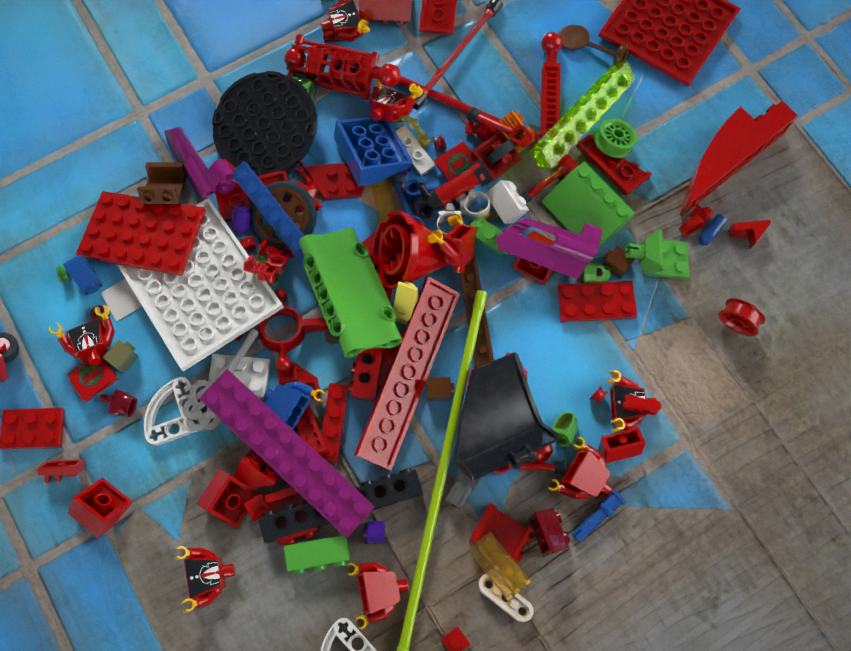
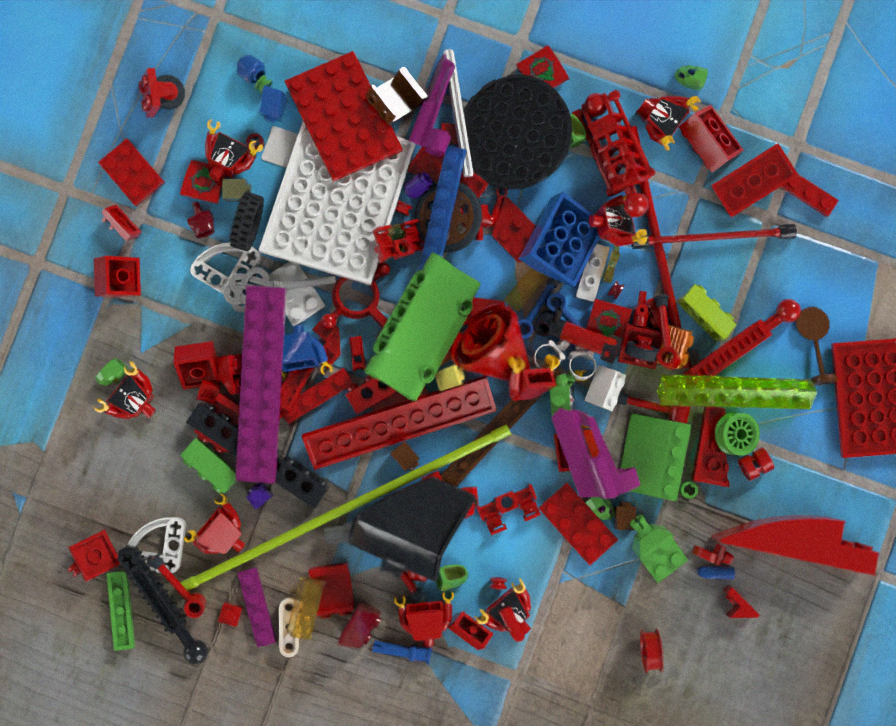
camera: 50 degrees right, 15 degrees up
none -> bright green rock [95,358,130,386]
none -> black tyre [230,192,264,251]
none -> blue head [237,55,266,84]
none -> magenta plate [238,567,277,648]
none -> red bar [349,336,366,372]
none -> white axle [443,49,473,177]
none -> red piece [477,484,541,536]
none -> red slope [516,45,569,88]
none -> red piece [632,291,649,327]
none -> lime slope [676,284,736,342]
none -> bright green bush [679,481,698,499]
none -> red wheel [738,447,775,481]

